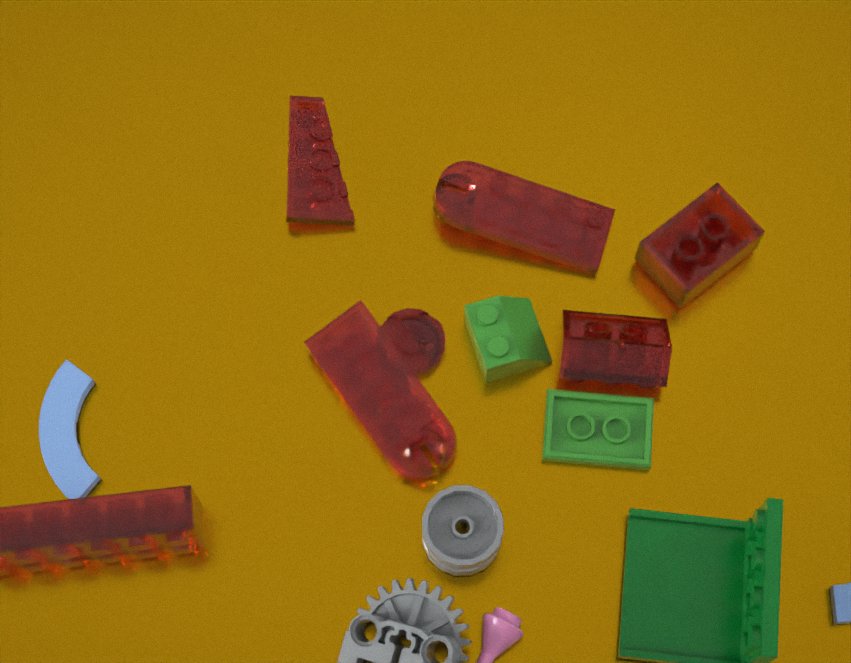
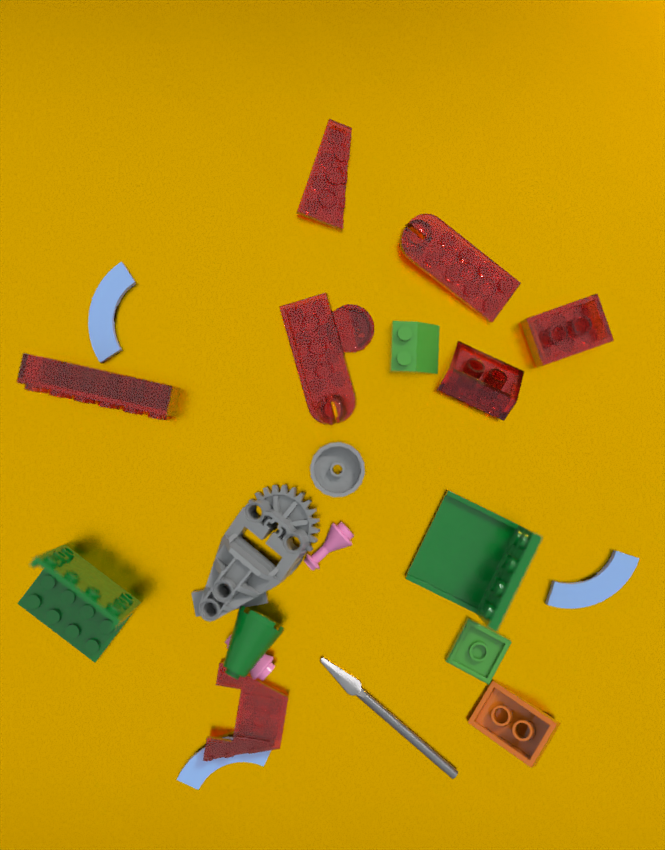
camera: 15 degrees right, 20 degrees up
bright green tile [542,389,654,470] -> none

